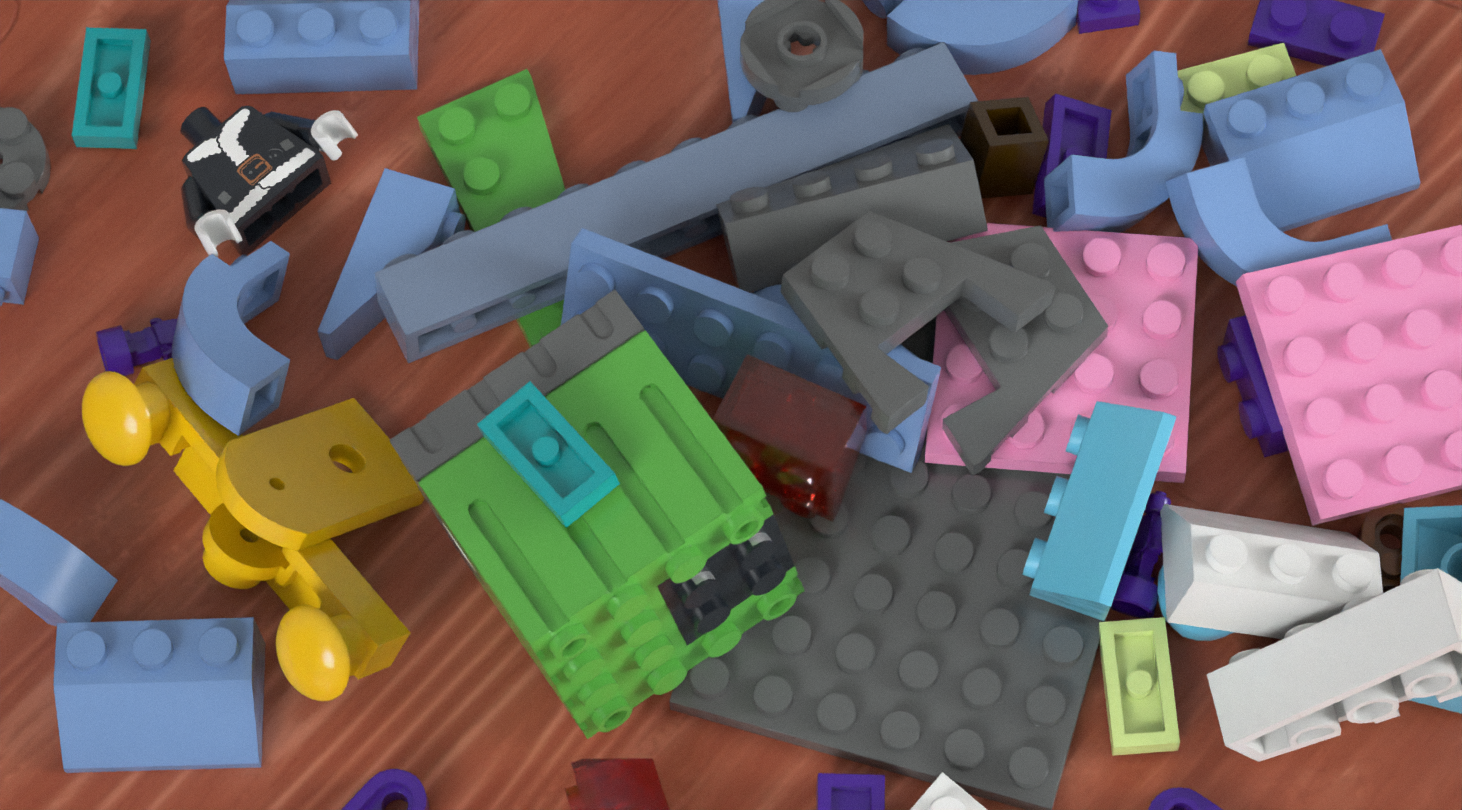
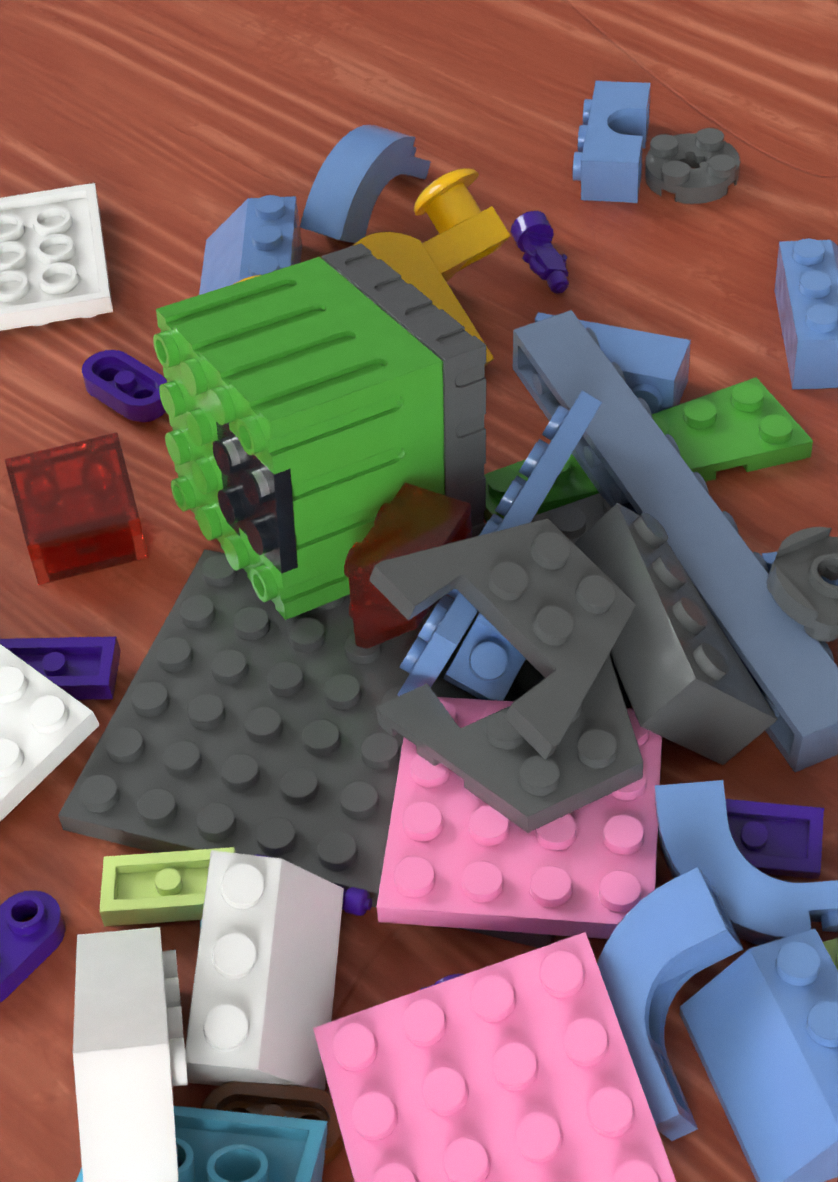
camera: 90 degrees right, 20 degrees down
teal plate [71,27,151,149] -> none
medium blue arch [172,241,290,436] -> none
torso [180,106,359,256] -> none
teal plate [477,381,620,528] -> none
dark brown brick [960,97,1049,199] -> none
medium azure slope [1022,401,1177,621] -> none

